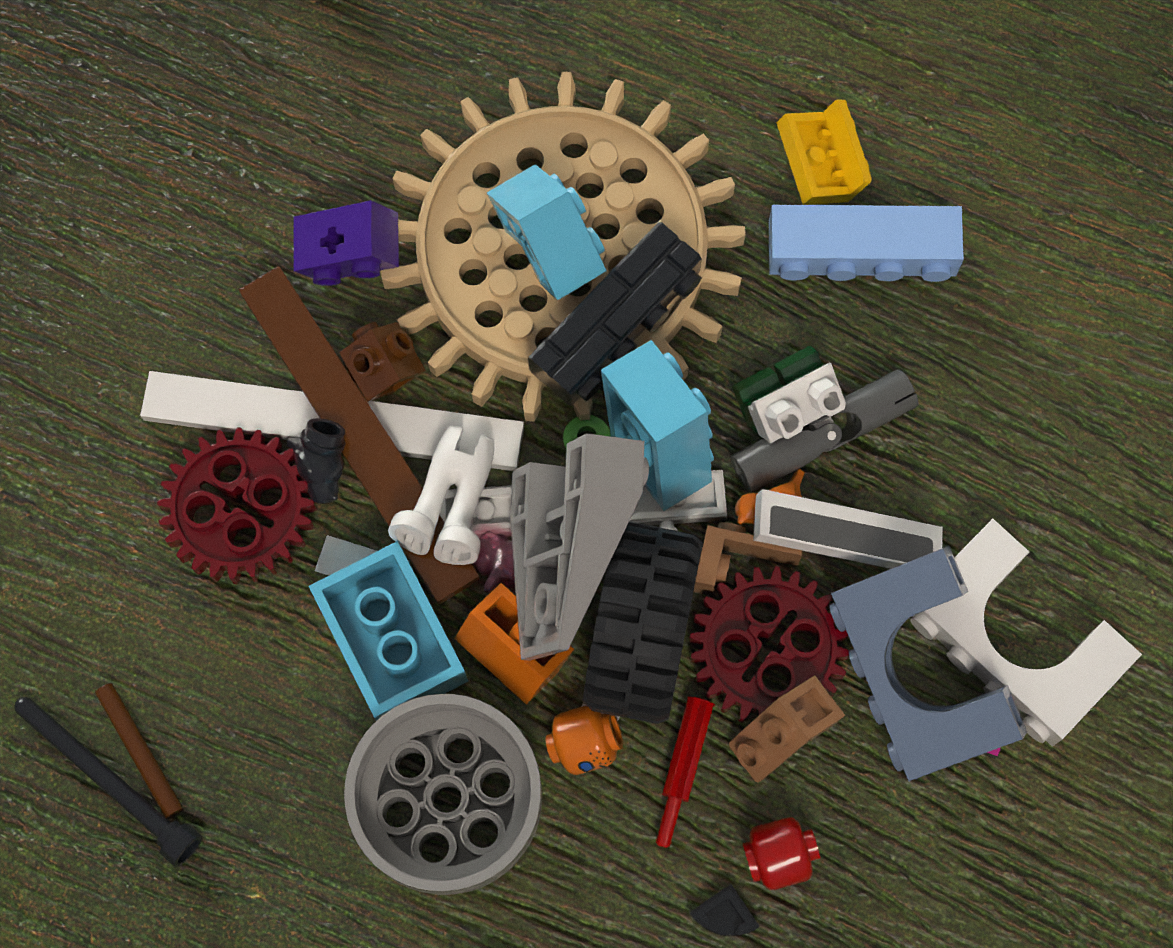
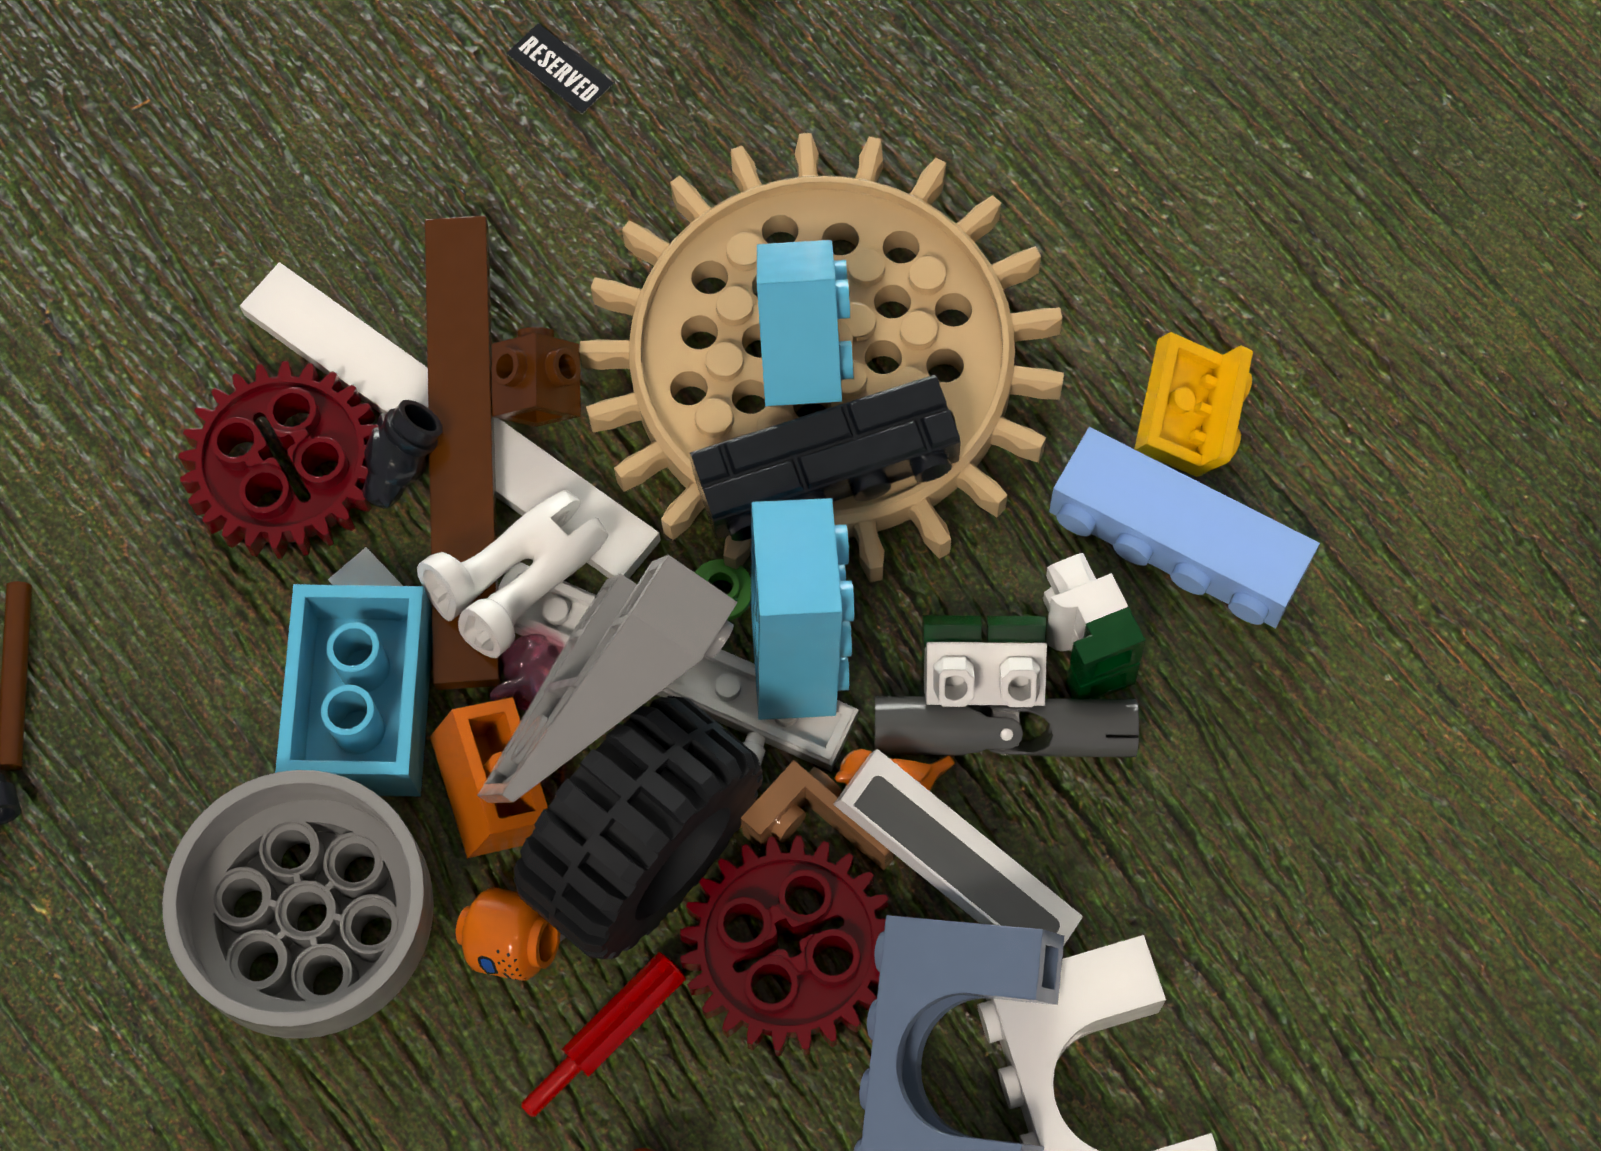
camera: 30 degrees right, 5 degrees down
dark purple brick [294,200,399,286] -> none
medium nougat bracket [729,675,845,783] -> none
none -> black sticker [506,23,614,114]
none -> hips [1043,553,1146,699]

